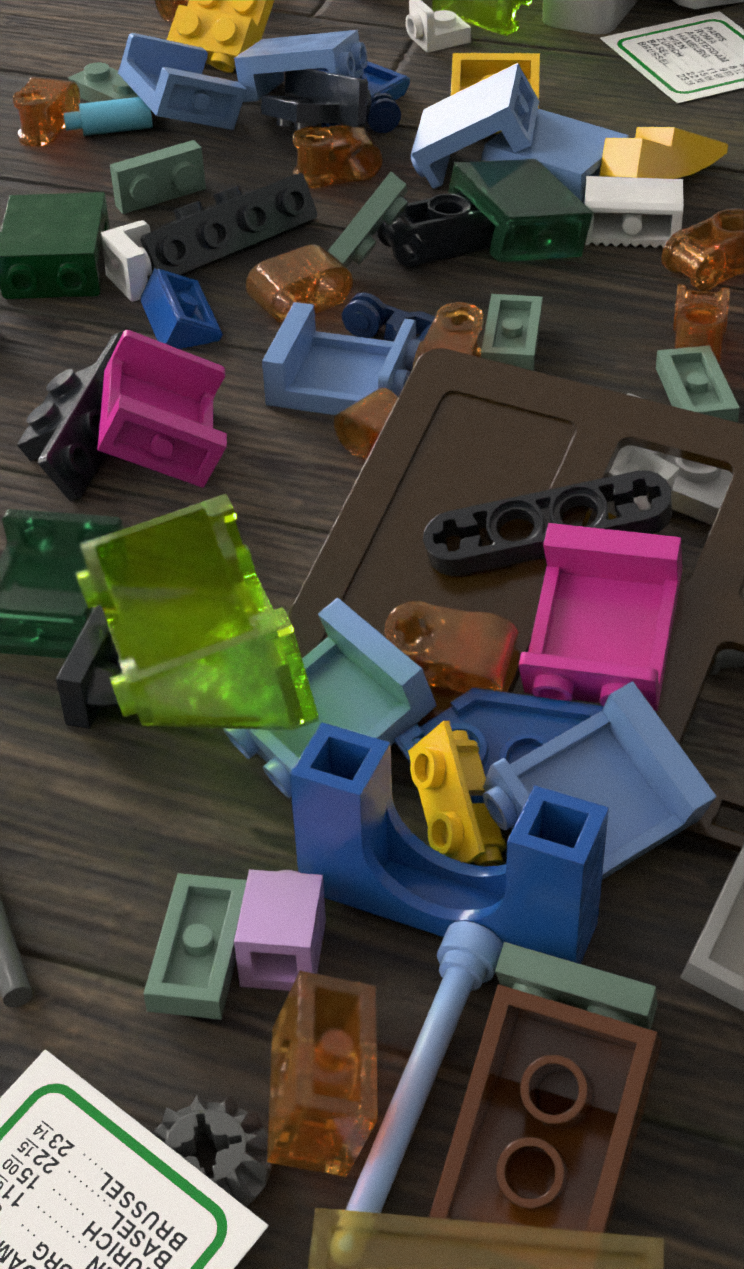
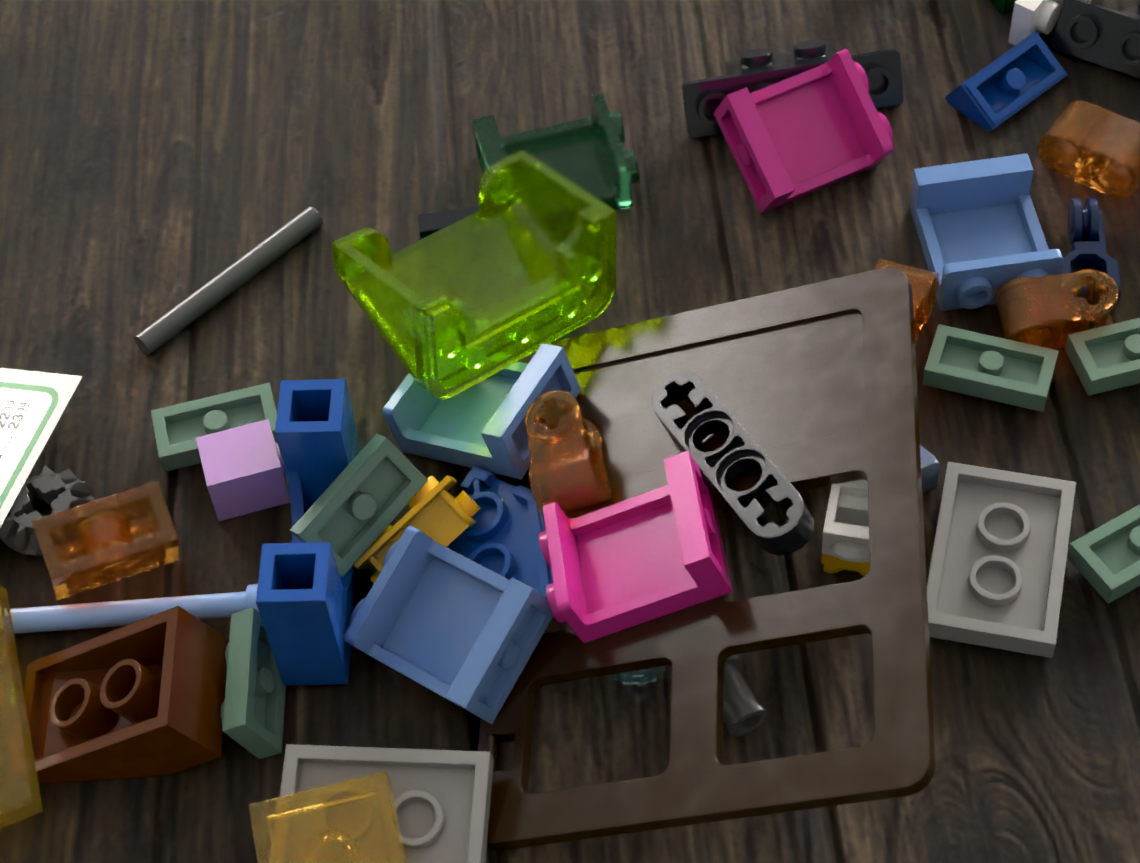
camera: 70 degrees right, 10 degrees up
none -> sand green plate [290,433,428,577]

